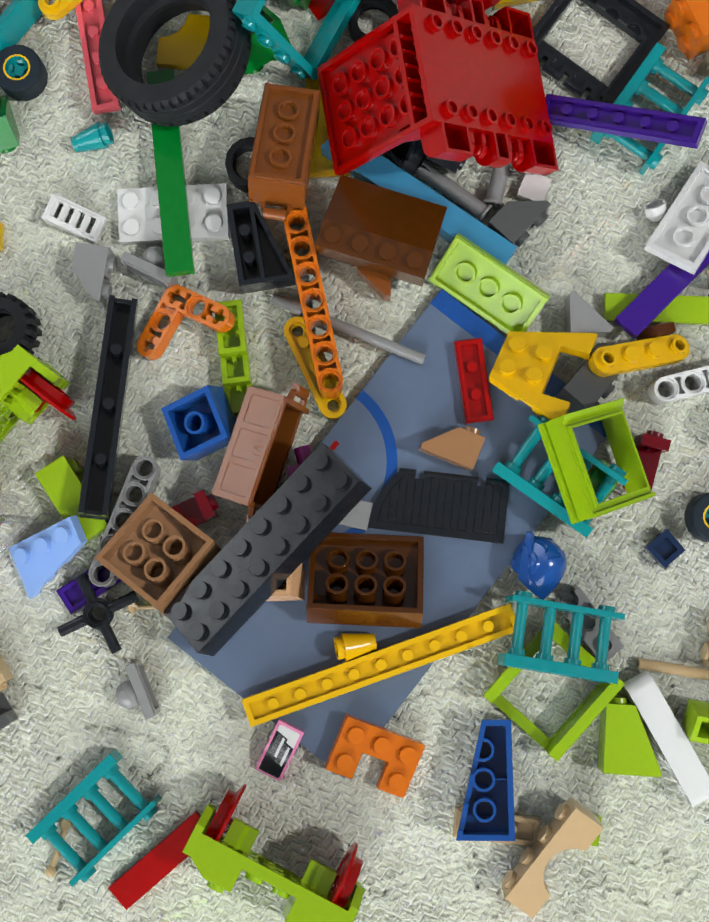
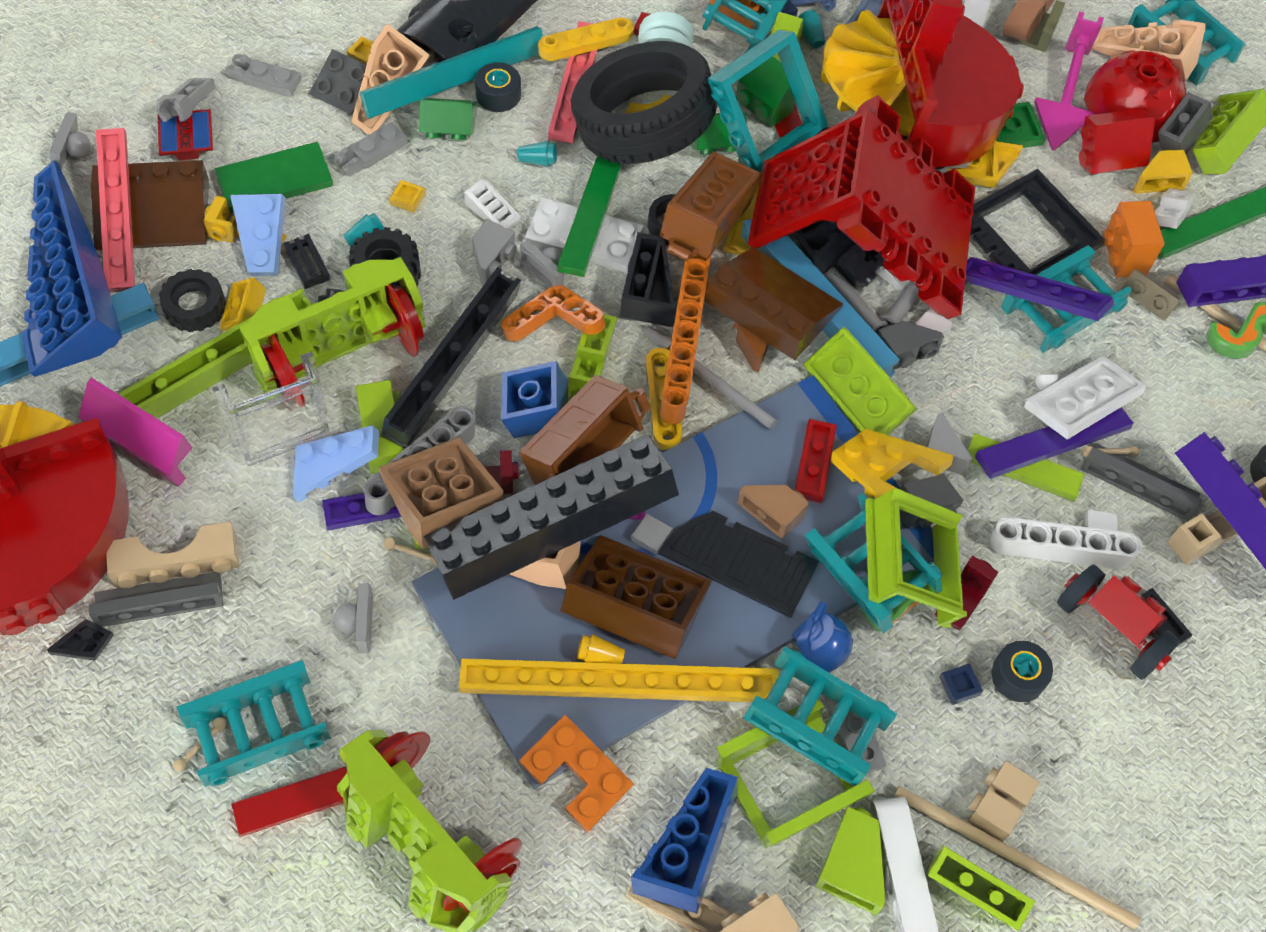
camera: 15 degrees right, 25 degrees down
black bar [57,573,140,654] -> none
slope [255,718,305,781] -> none
yellow plate [588,334,690,377] -> none
reddish brown tile [636,322,676,341] -> none

